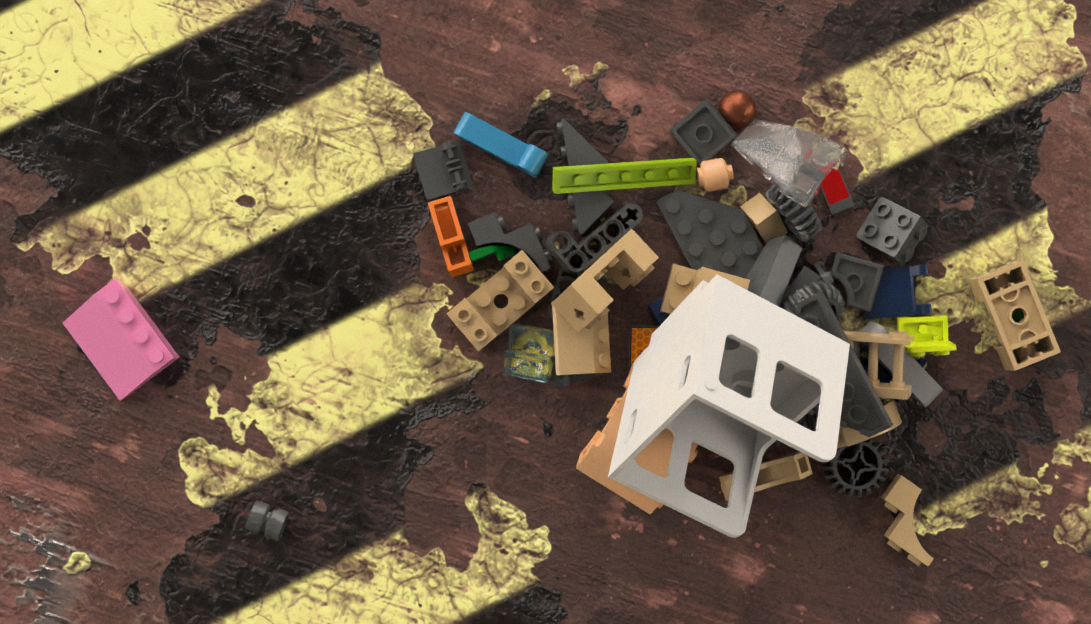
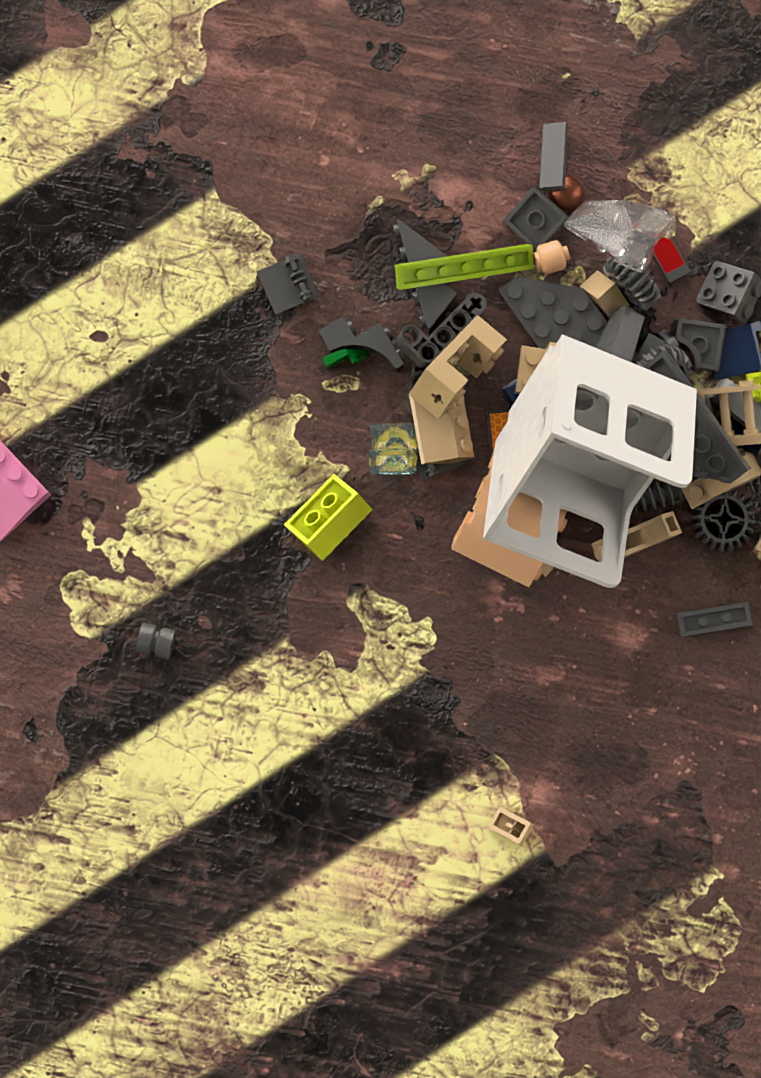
camera: 10 degrees left, 5 degrees down
orange slope [428,196,474,278] -> none
tan plate [447,250,554,352] -> none
dark azure beam [453,112,548,178] -> none
none -> neon yellow slope [284,474,373,561]
none -> tile [539,122,568,191]
none -> dark grey plate [676,602,752,638]

